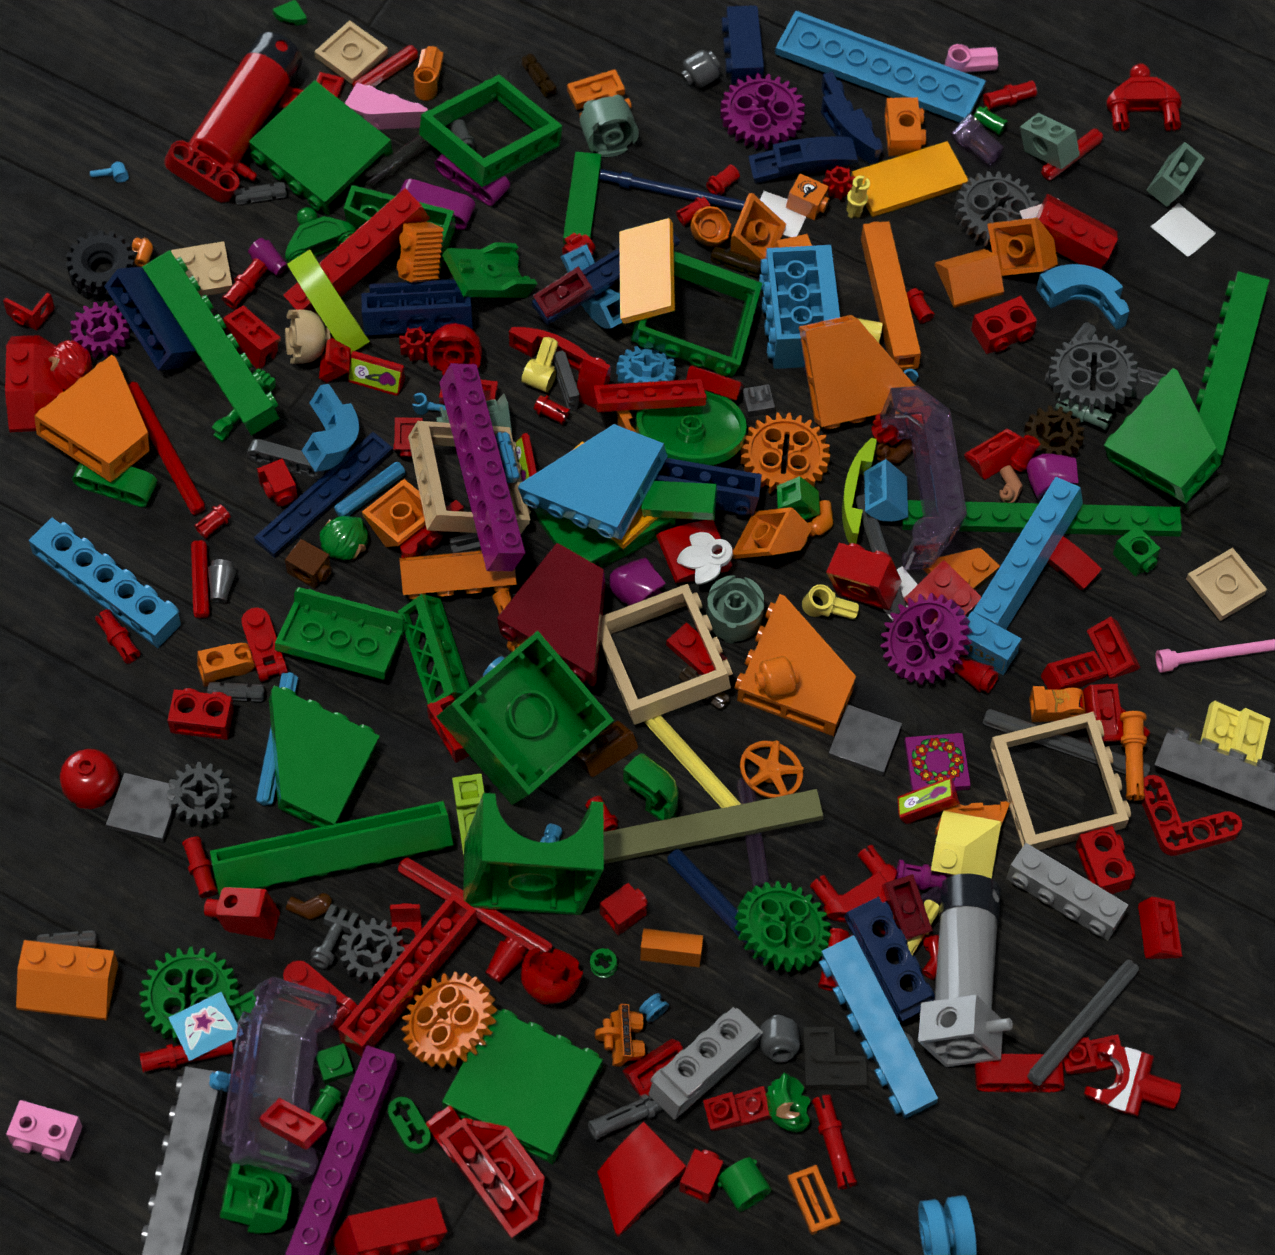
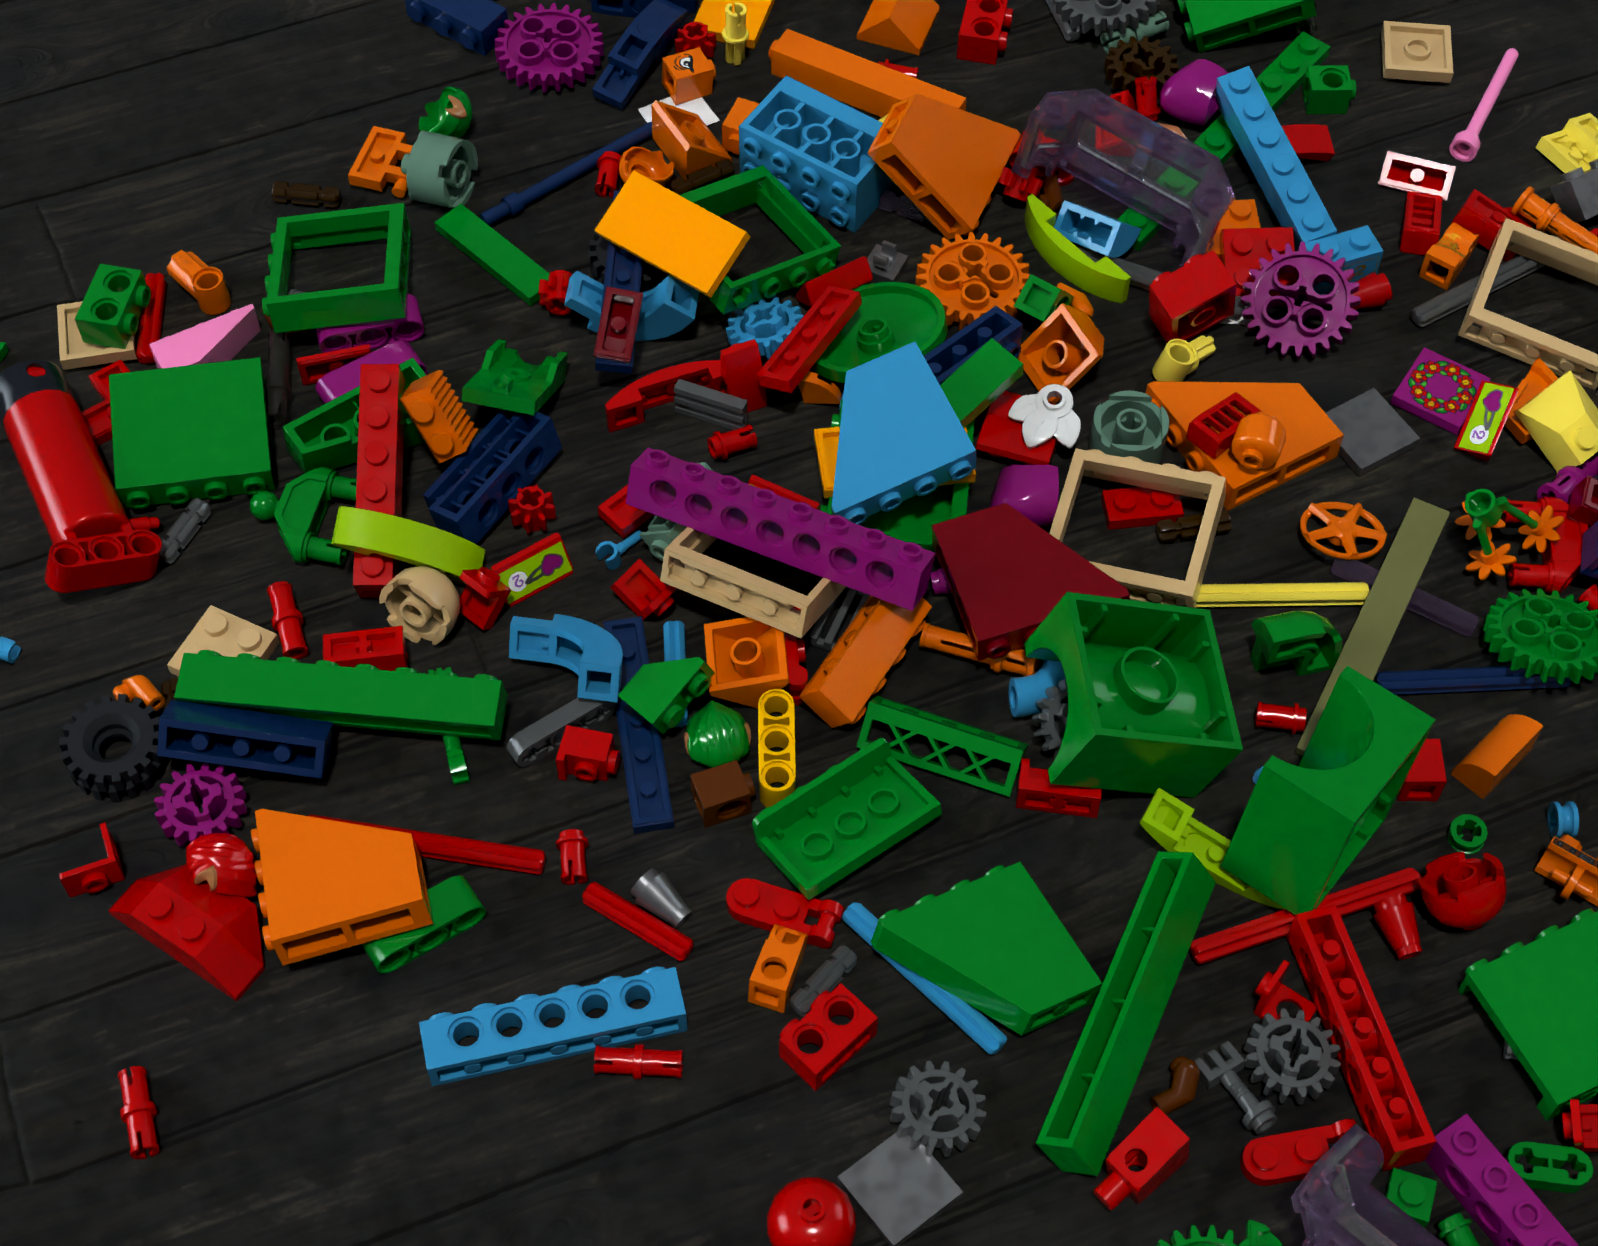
camera: 50 degrees left, 5 degrees down
red pin [182,836,218,898] -> none
magenta cone [248,237,288,276] -> none
orange gear [401,972,497,1068] -> none
red cylinder [427,323,482,376] -> none
light yellow axle [521,337,558,393] -> none
dark grey head [681,49,721,88] -> none
red pin [706,165,740,195] -> none
none -> green brick [75,264,151,349]
none -> red slope [296,344,371,385]
none -> green hair [419,86,472,138]
none -> green slope [618,657,715,735]
none -> yellow beam [758,689,796,807]
none -> red slope [1186,392,1262,460]
none -> plant [1455,488,1564,580]

